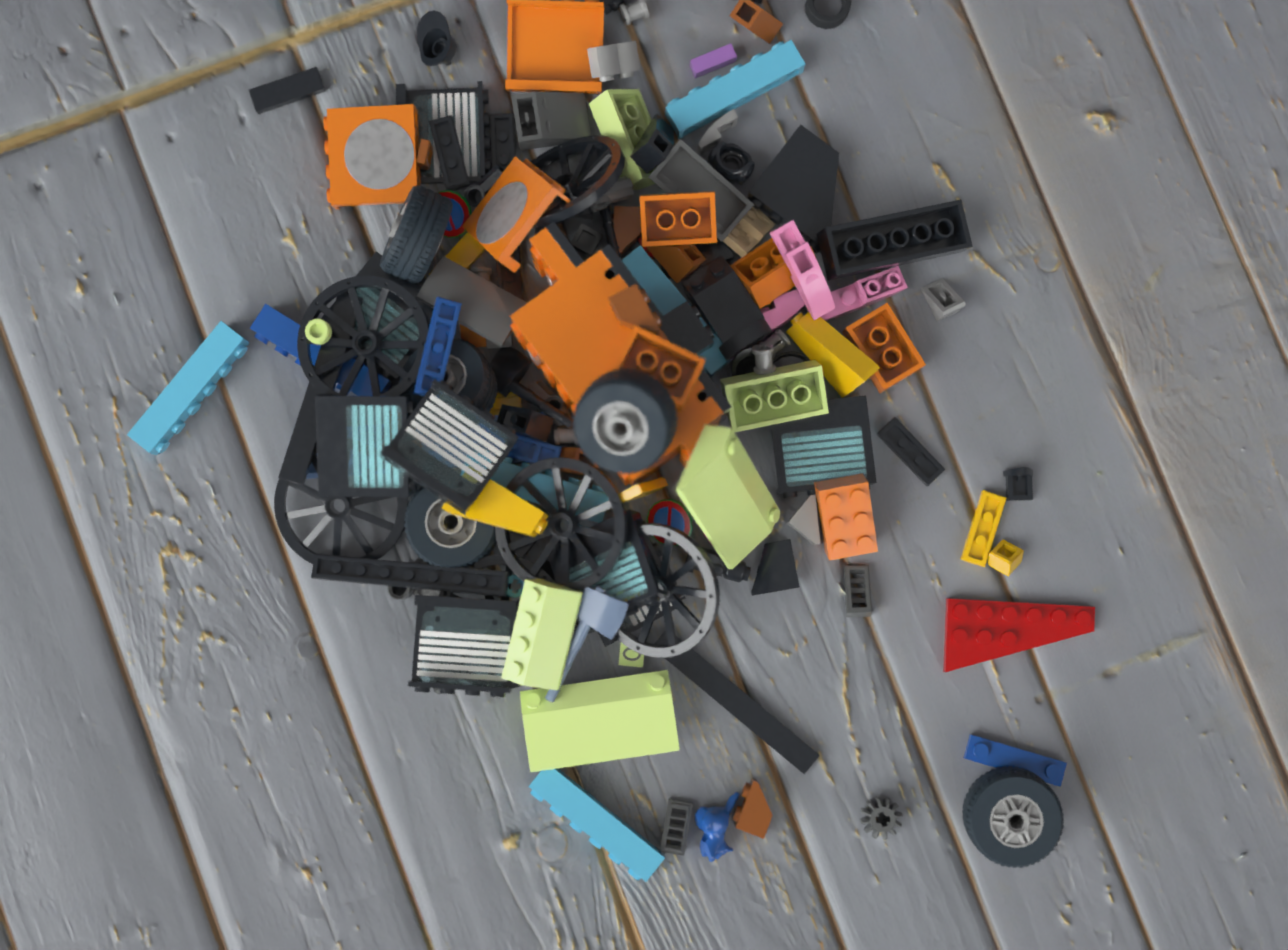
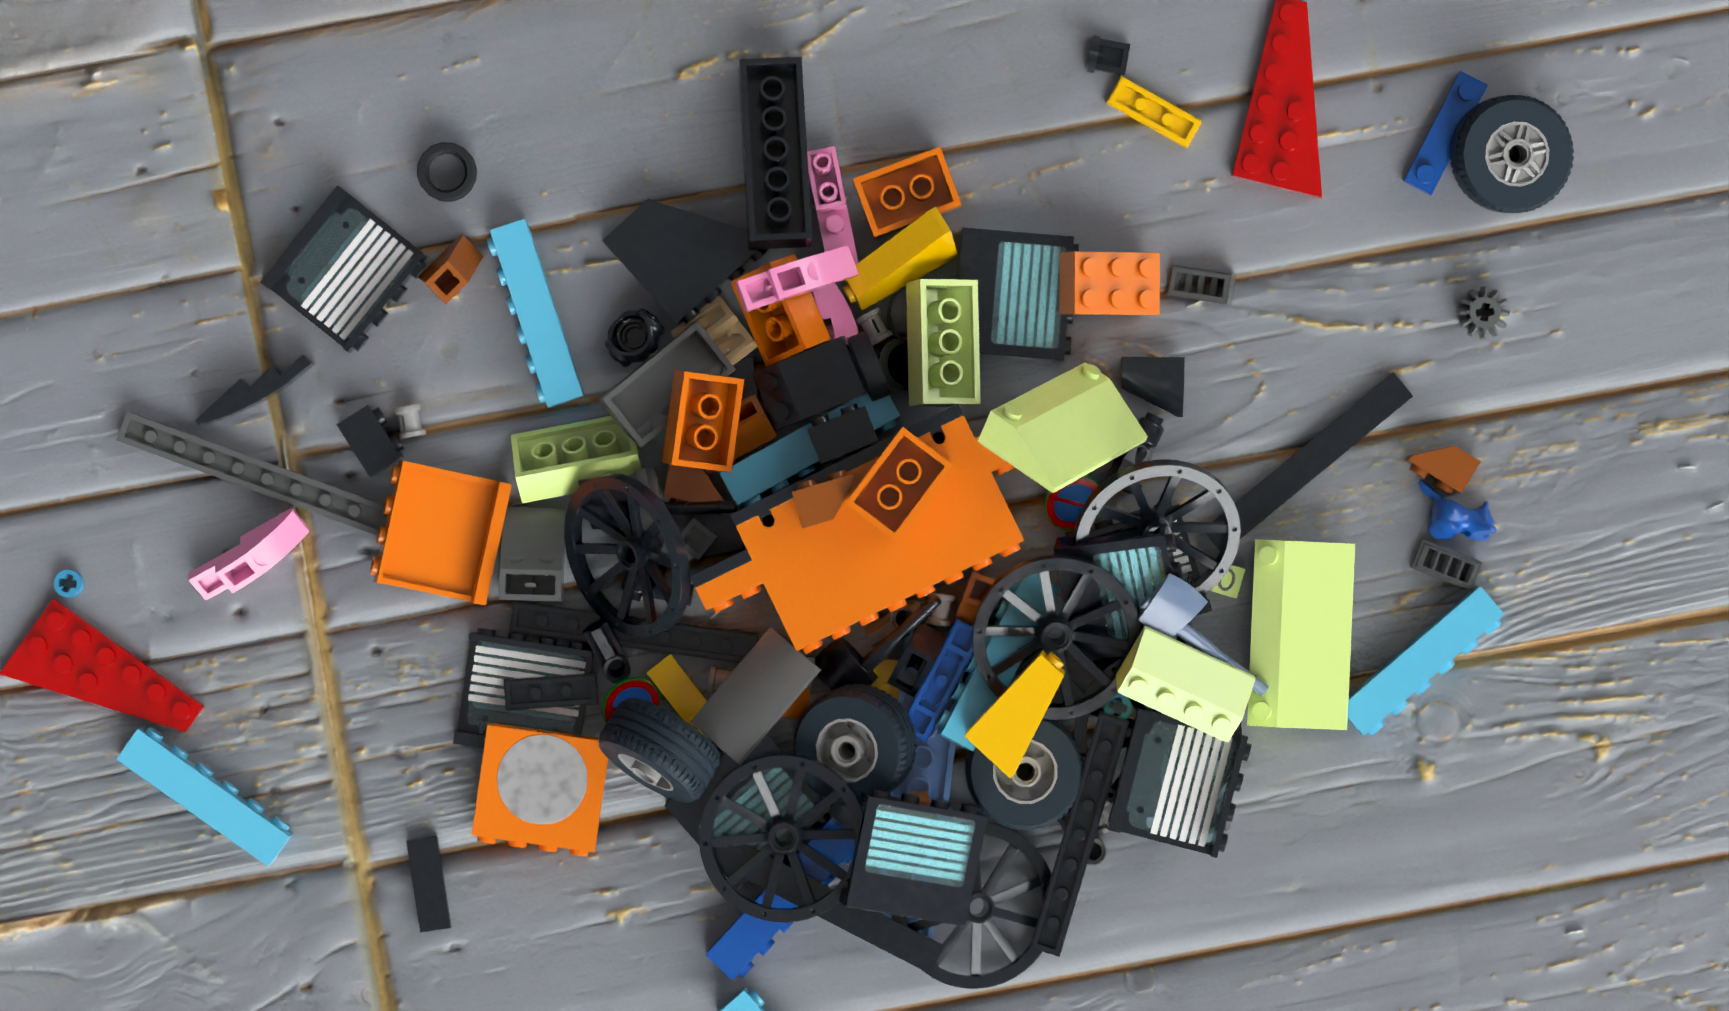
camera: 75 degrees left, 5 degrees up
yellowish green tile [305,318,332,345] -> none
panel [380,379,519,515] -> none
blue plate [413,297,462,399] -> none
dark orange tile [416,139,434,170] -> none
black piece [417,10,457,67] -> none
orange panel [462,156,571,273] -> none
black wheel [573,368,678,474] -> none
light grey brick [587,41,640,82] -> none
yellow tile [619,477,668,503] -> none
black slope [630,114,674,173] -> none
medium lavender piece [690,43,737,79] -> none
light grey slope [698,109,738,155] -> none
light grey bush [751,344,776,375] -> none
light grey slope [786,495,821,545] -> none
black tile [877,417,946,487] -> none
light grey slope [921,278,965,322] -> none
yellow slope [988,539,1024,576] -> none

